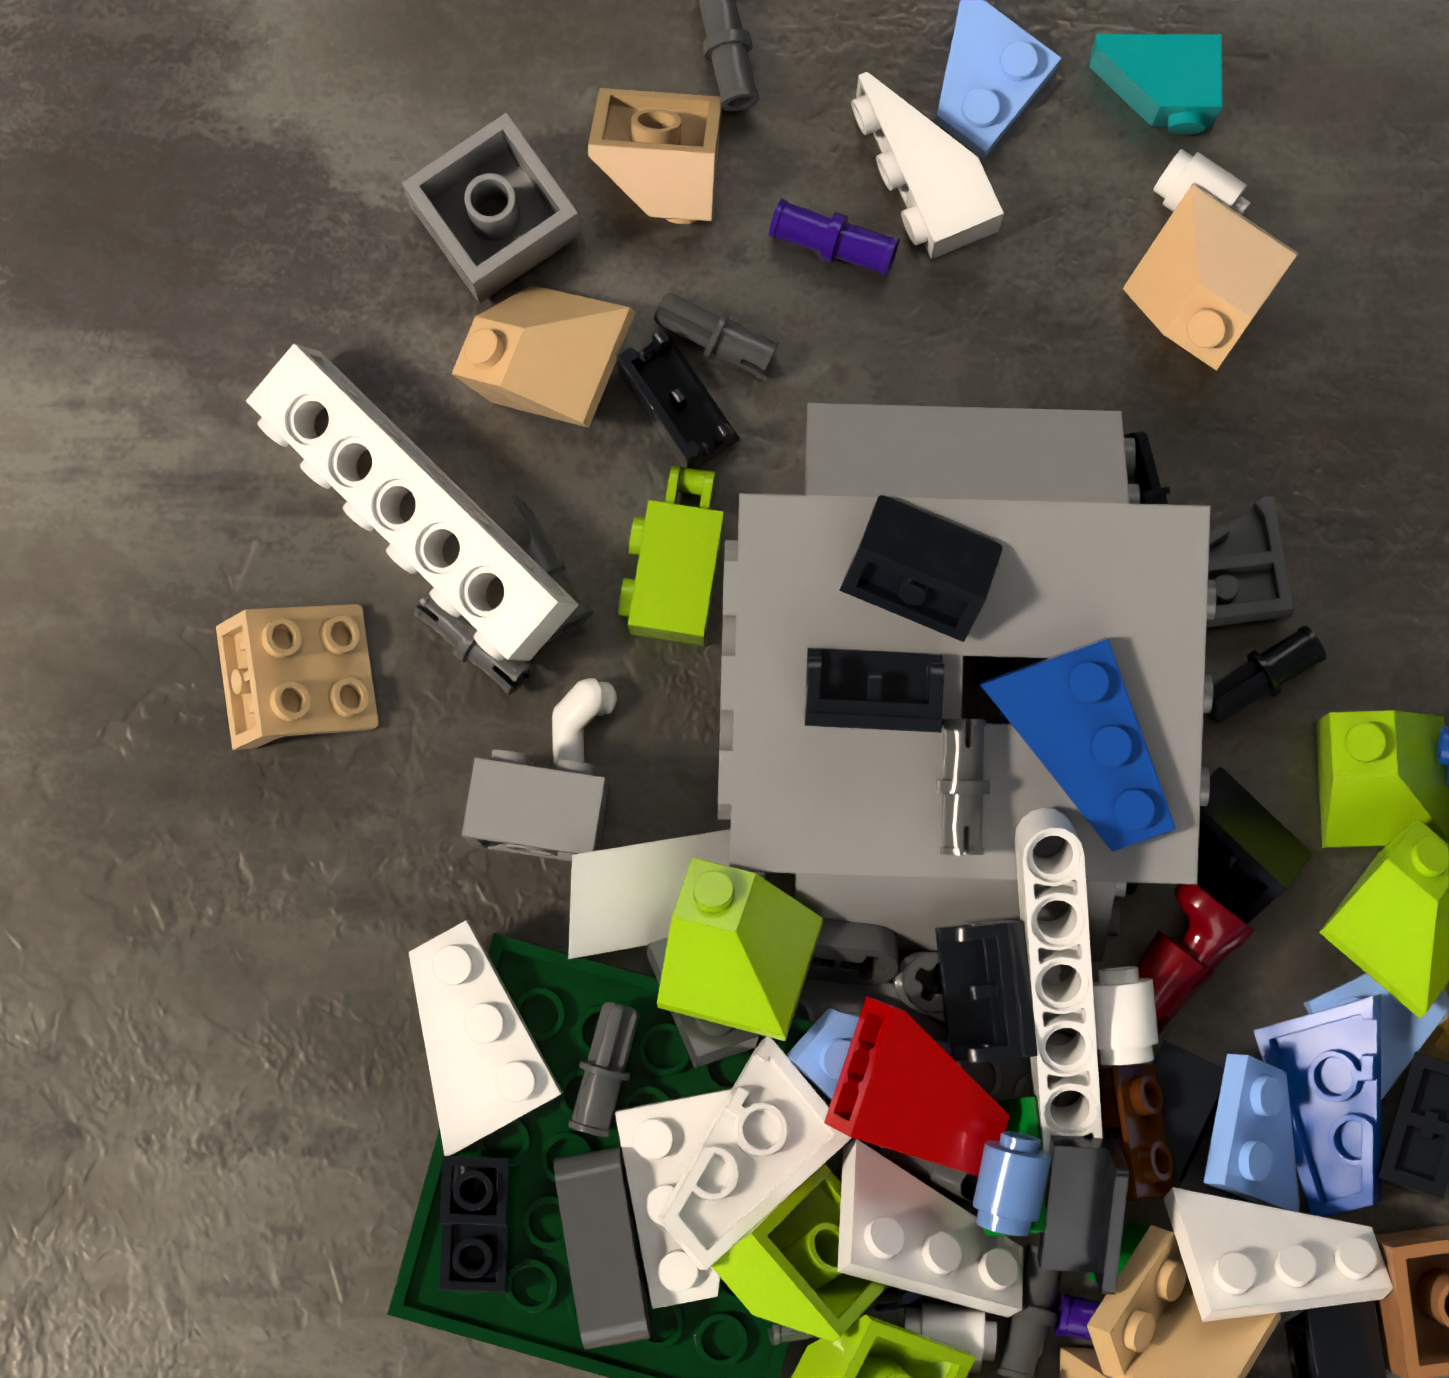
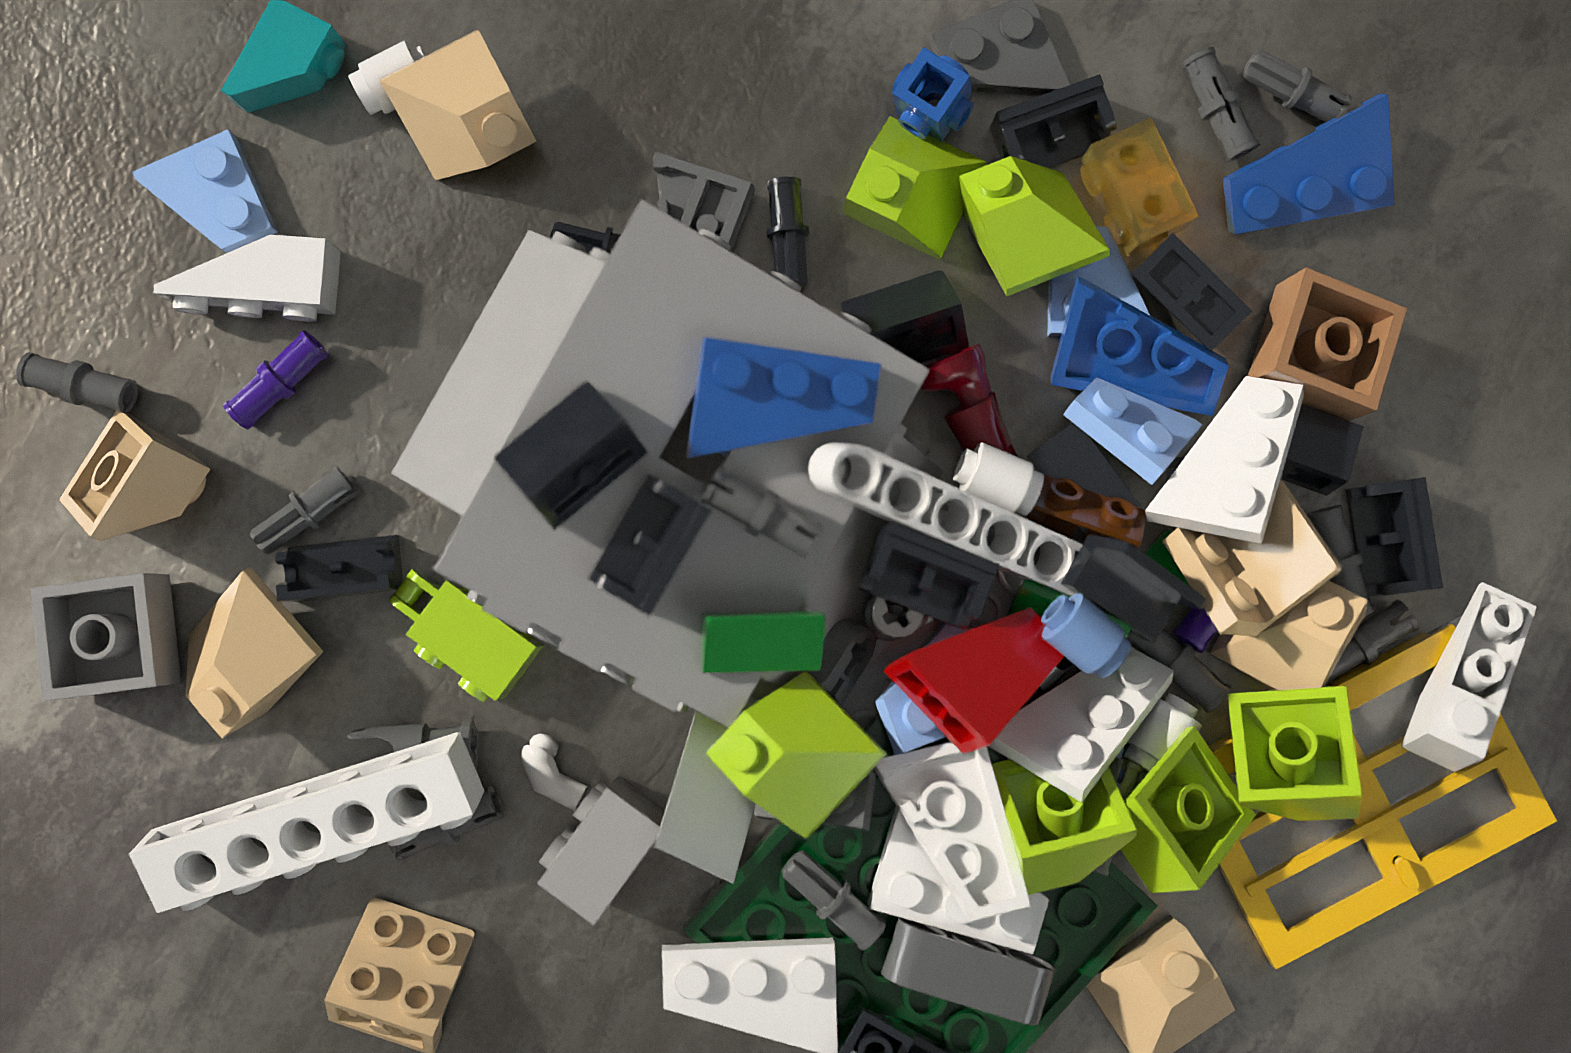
camera: 65 degrees left, 5 degrees up
none -> green slope [702,611,826,673]

